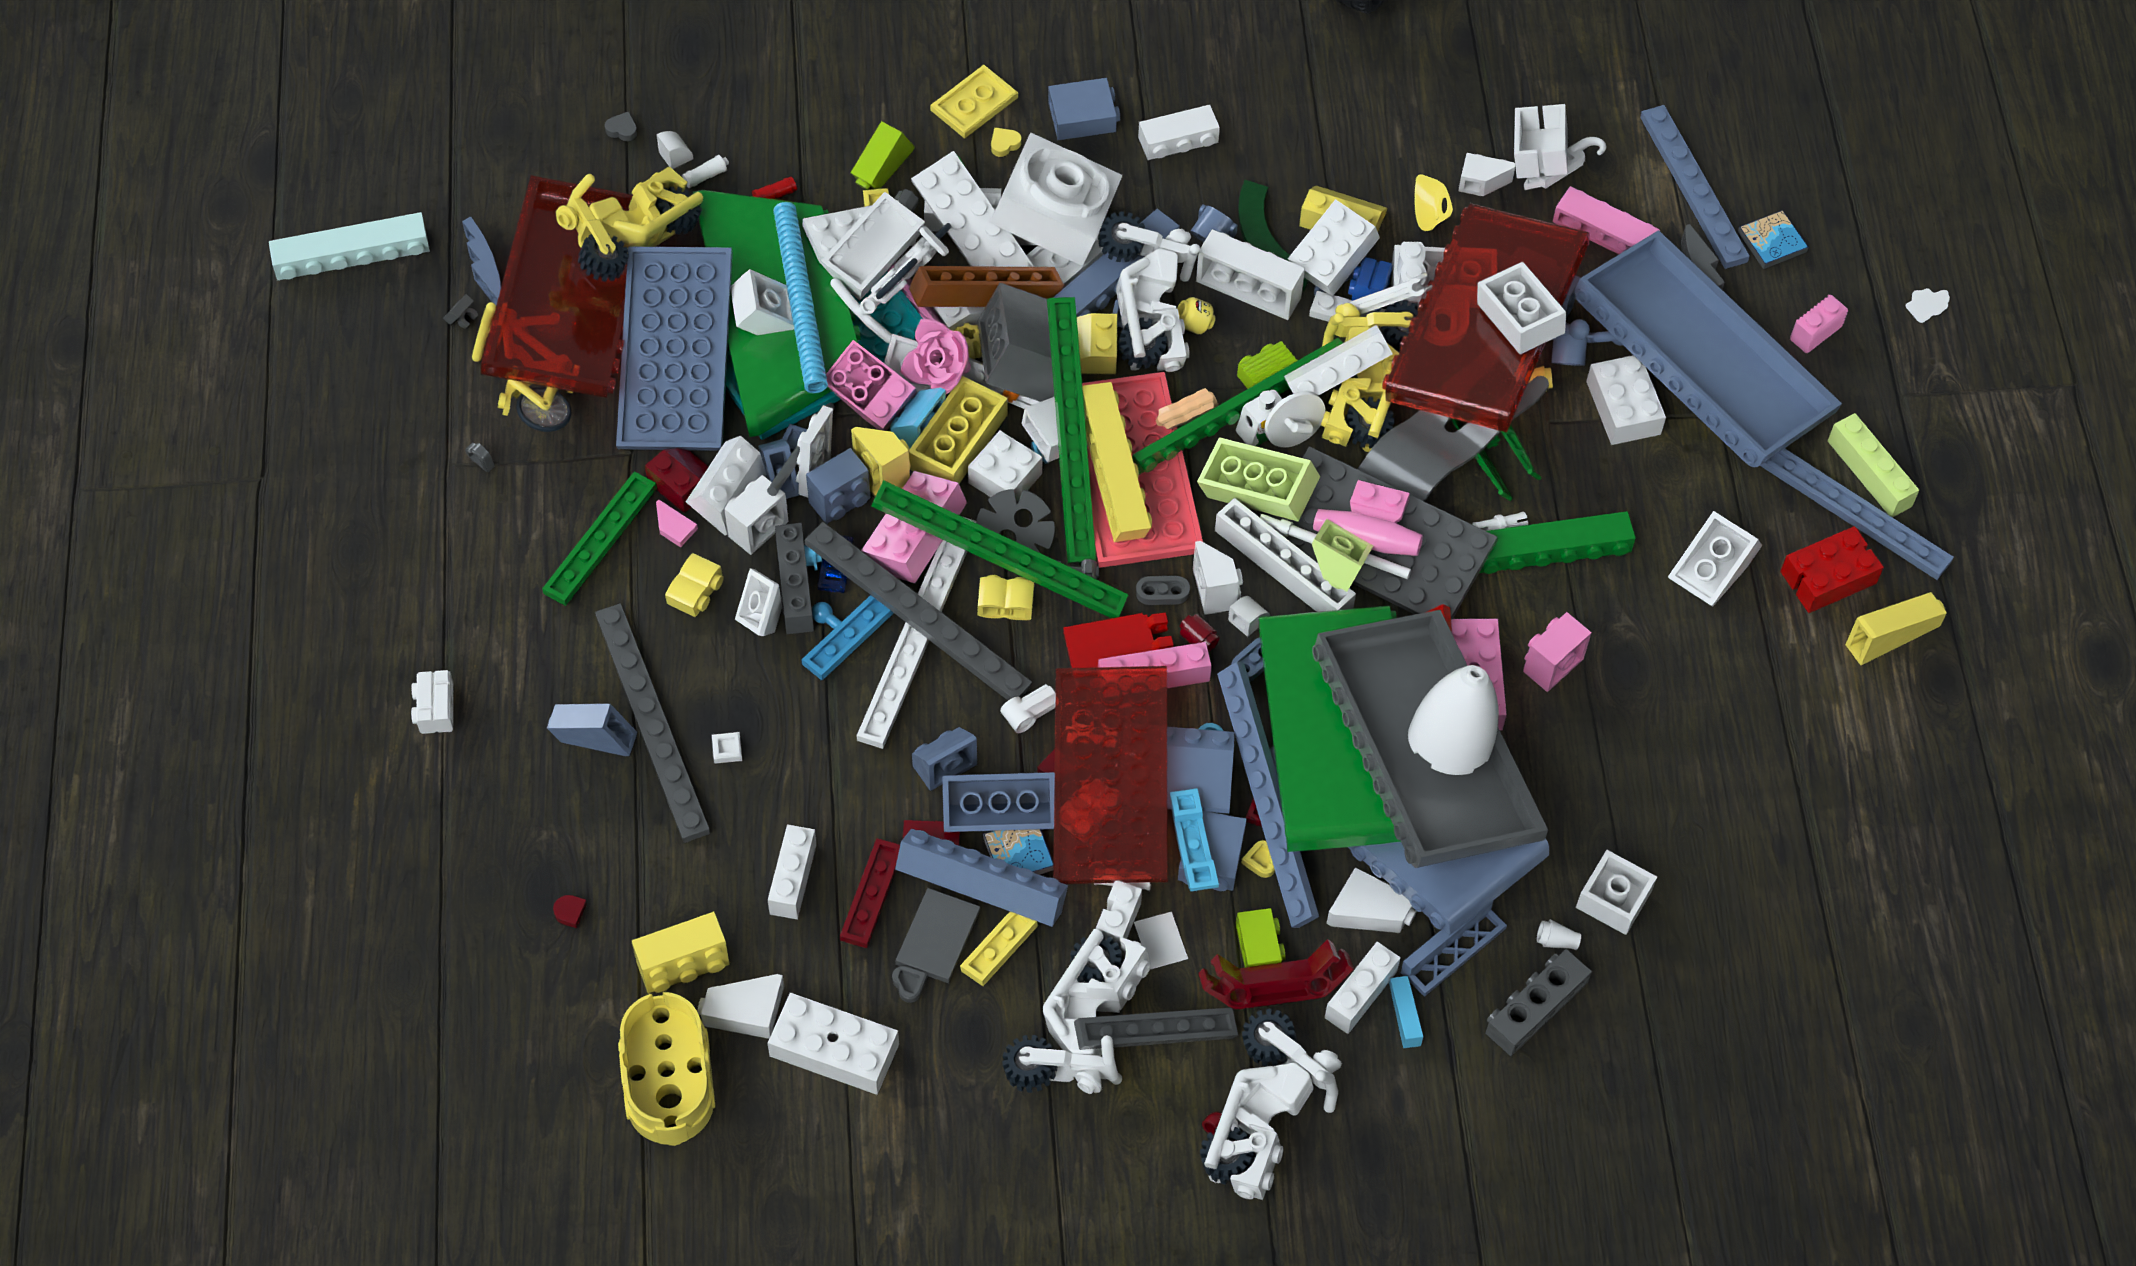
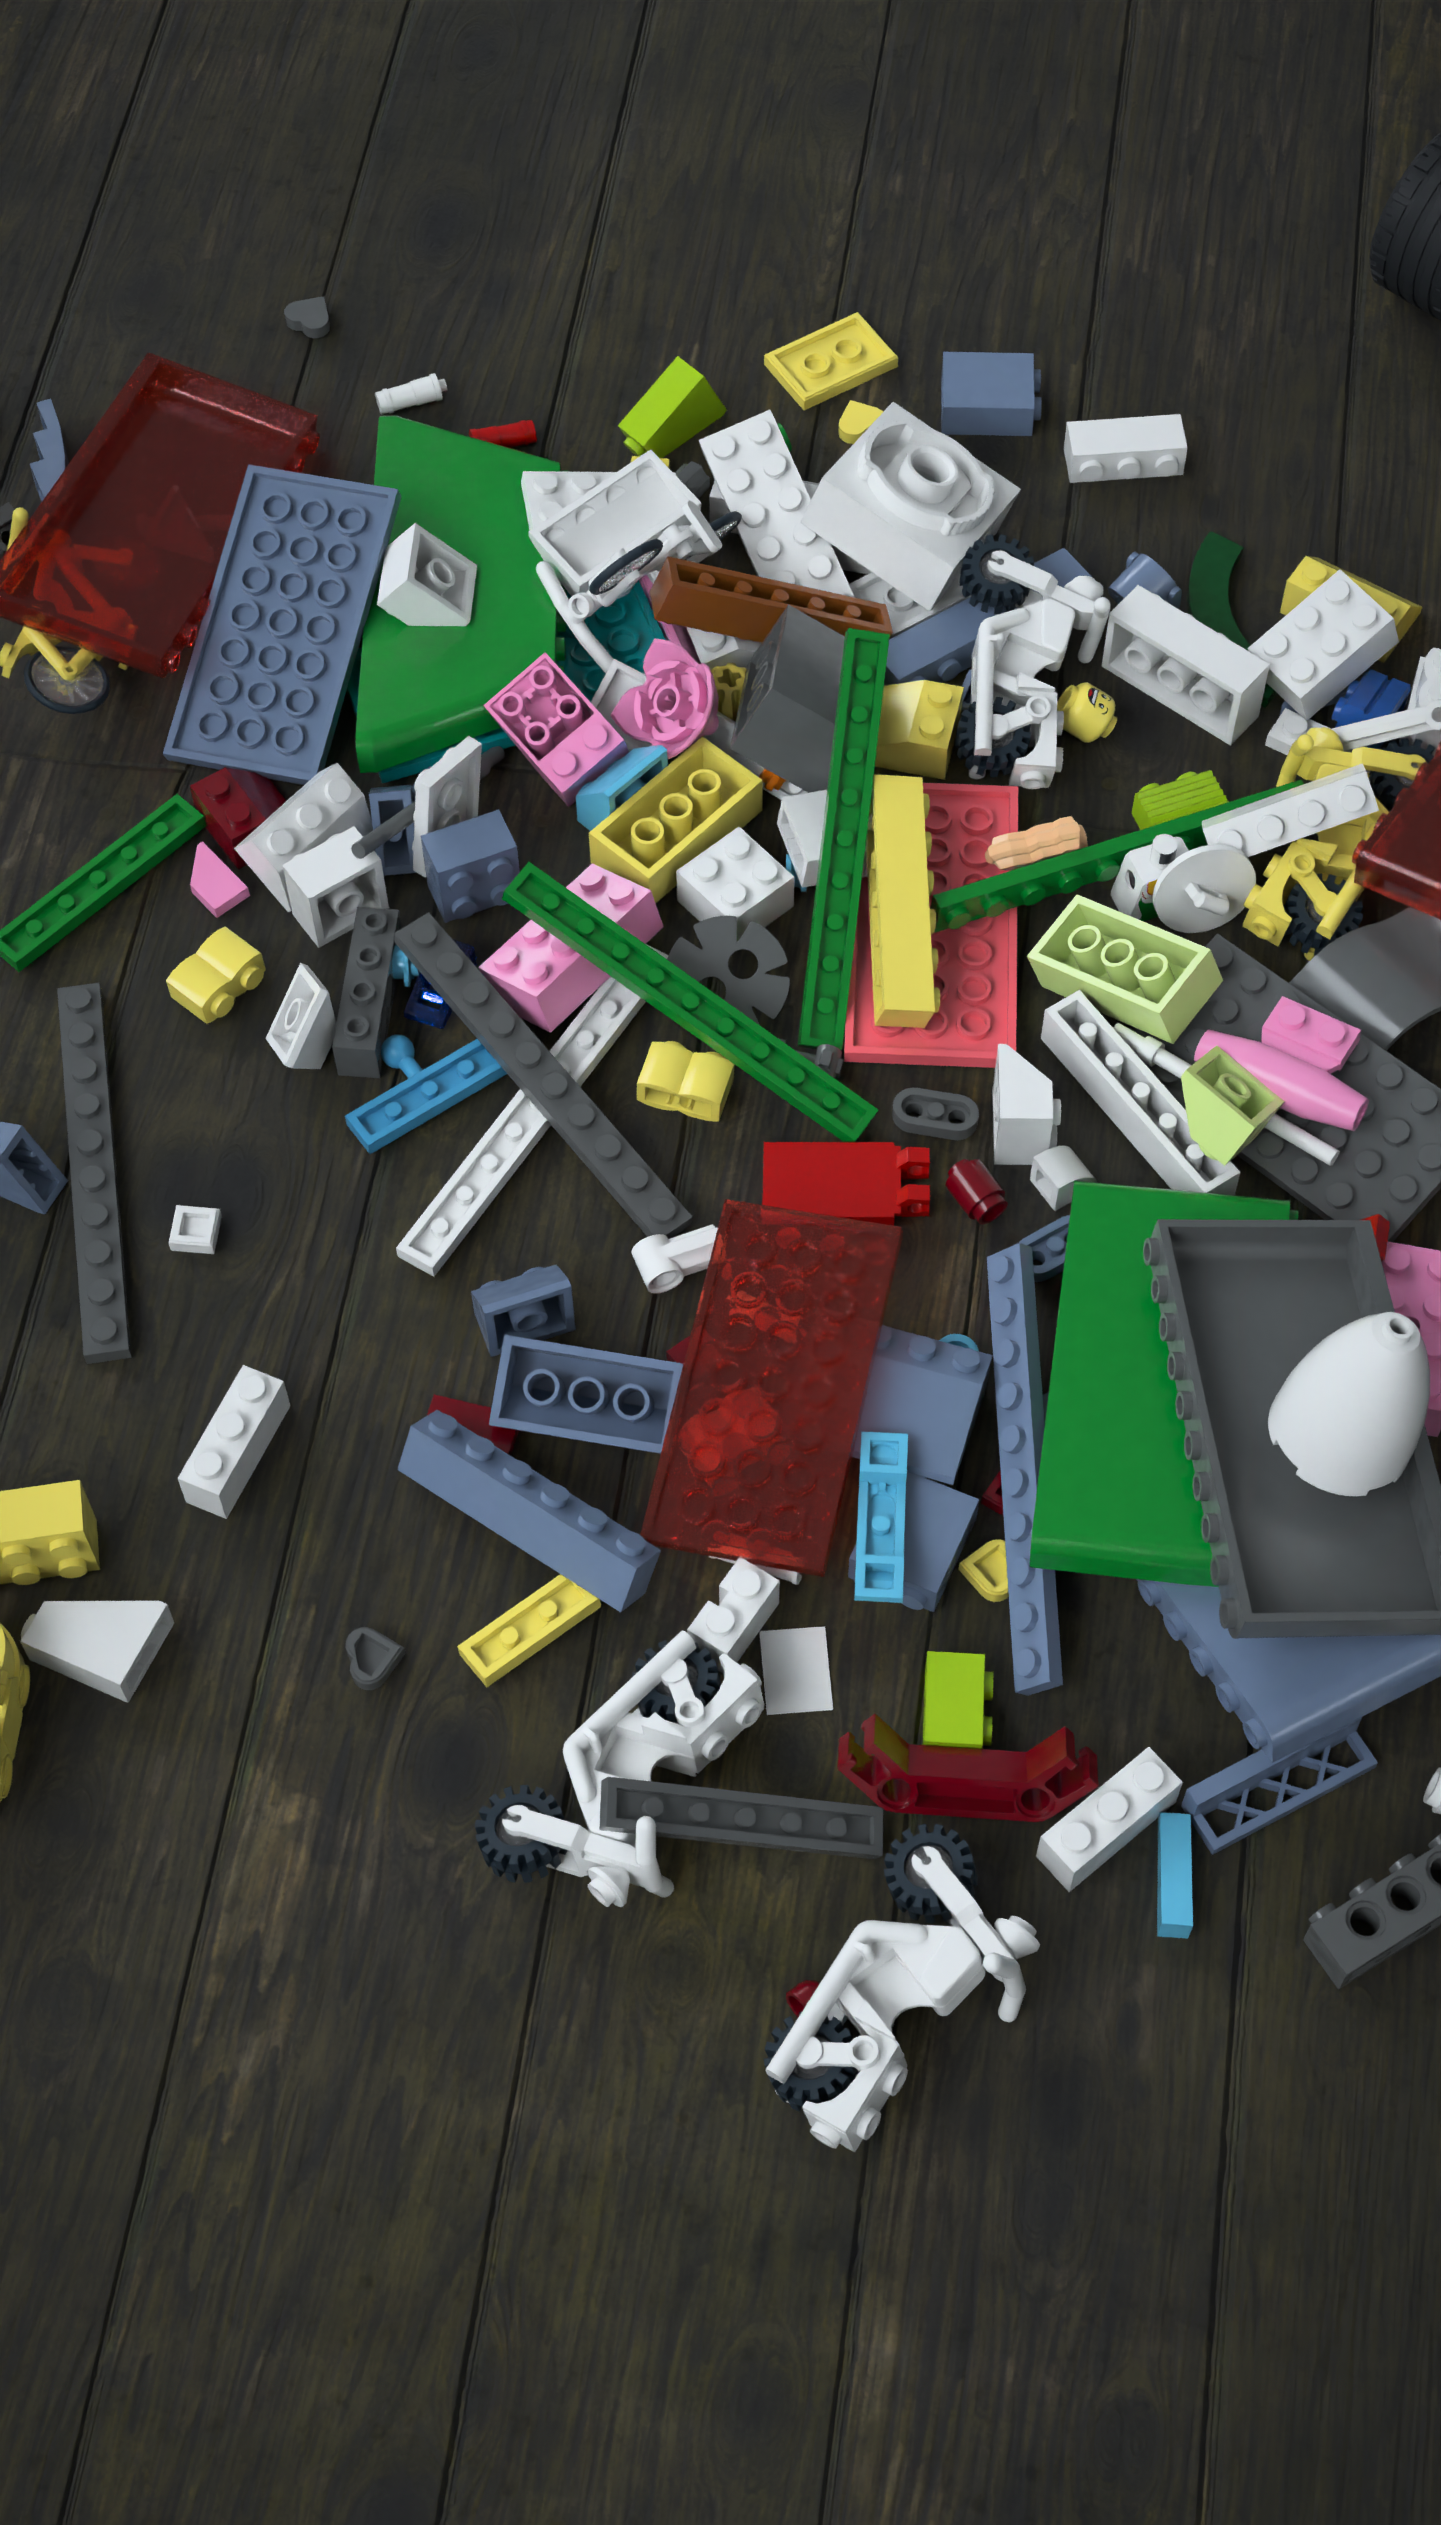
camera: 15 degrees right, 0 degrees up
light yellow piece [556,167,703,282] -> none
white brick [657,131,693,169] -> none
white brick [768,993,899,1095] -> none
medium azure piece [773,202,828,393] -> none
dark red plate [840,838,900,948] -> none
light yellow slope [851,427,911,497] -> none
dark grey tile [895,888,980,984] -> none
tile [983,829,1054,875] -> none
bright pink brick [1098,642,1211,699] -> none
white slope [1327,868,1417,933] -> none

